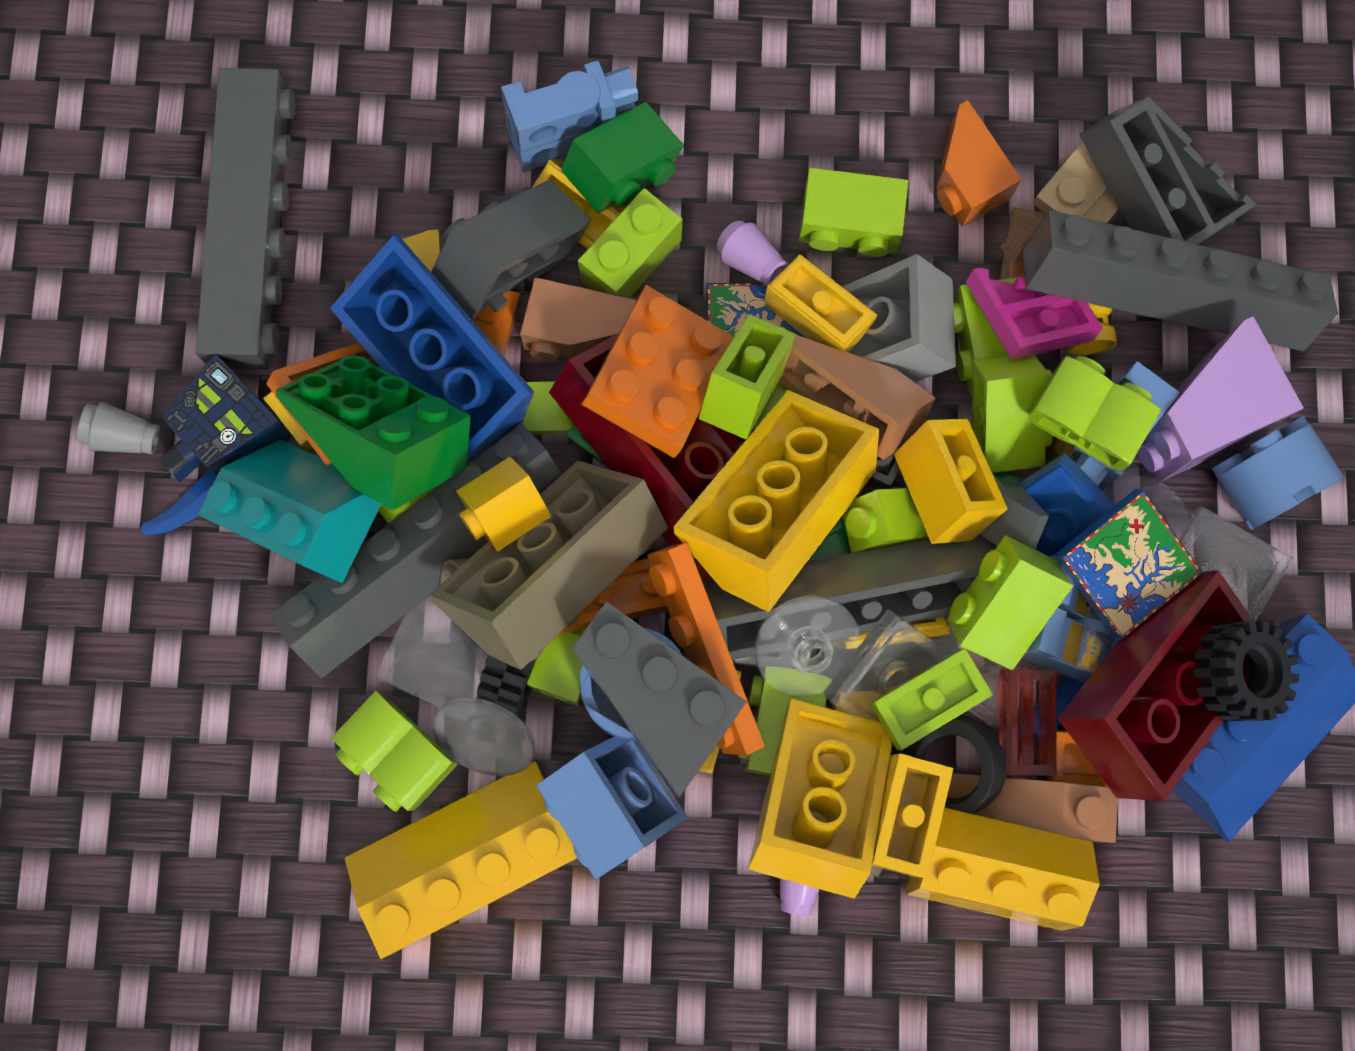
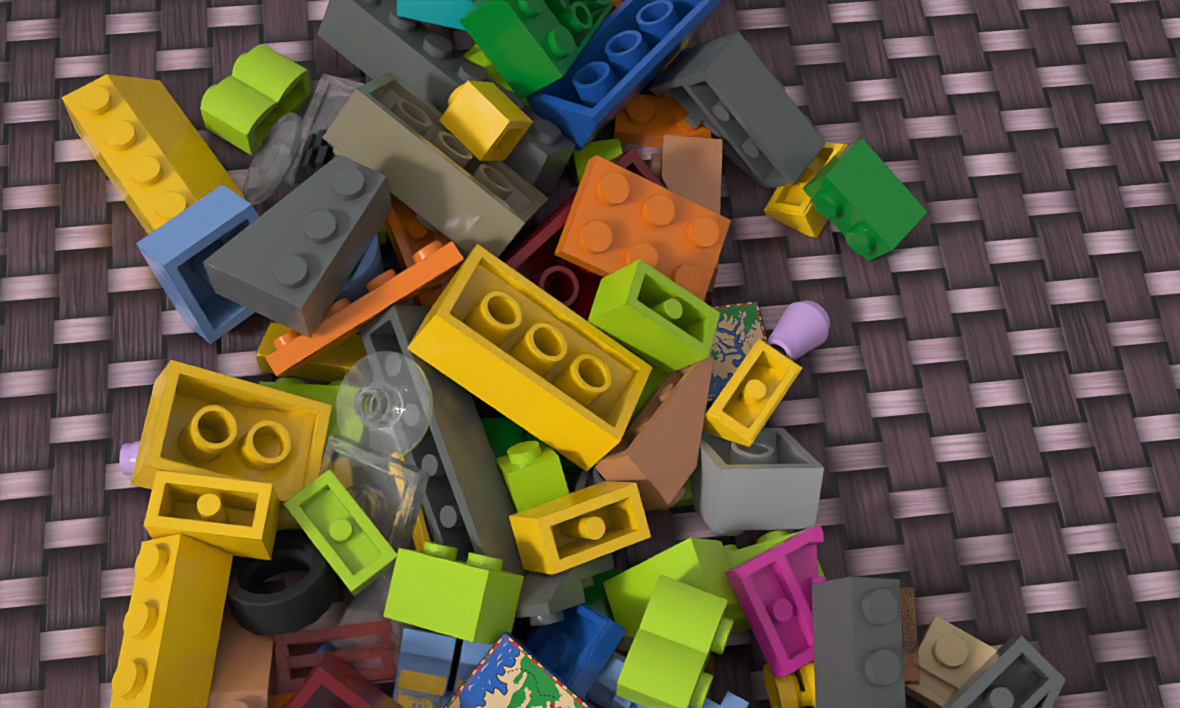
camera: 80 degrees right, 15 degrees down
medium blue hips [501,60,638,173] -> none
lime brick [578,188,682,298] -> none
lime brick [798,168,908,257] -> none
orange slope [936,100,1022,227] -> none

